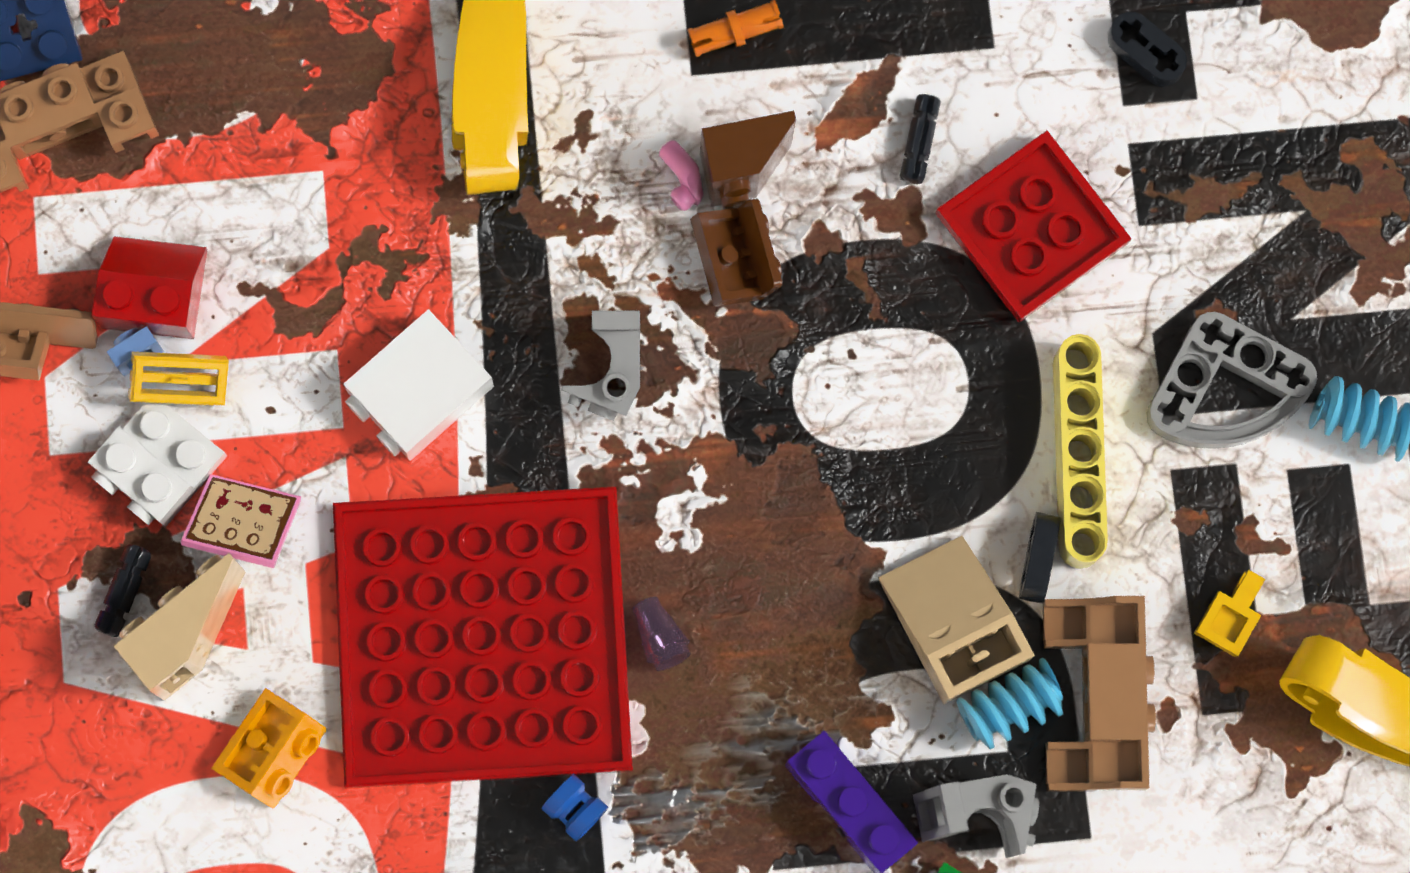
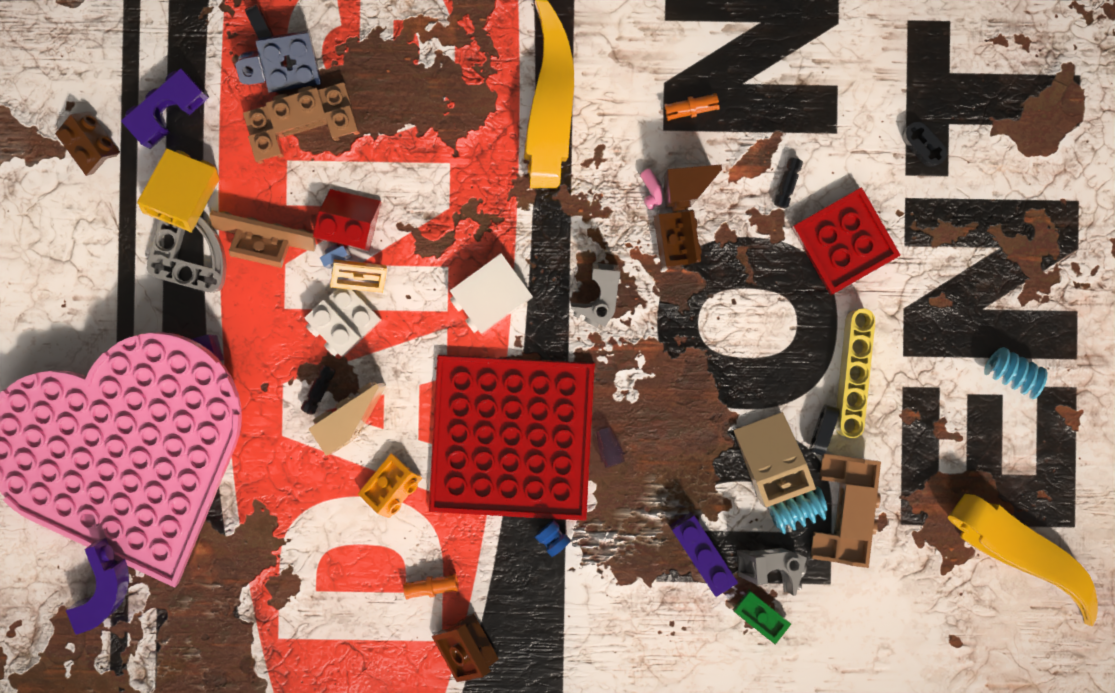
camera: 15 degrees right, 10 degrees up
piece [181,474,301,568] -> none
light grey beam [1146,312,1317,449] -> none
yellow plate [1194,570,1265,657] -> none

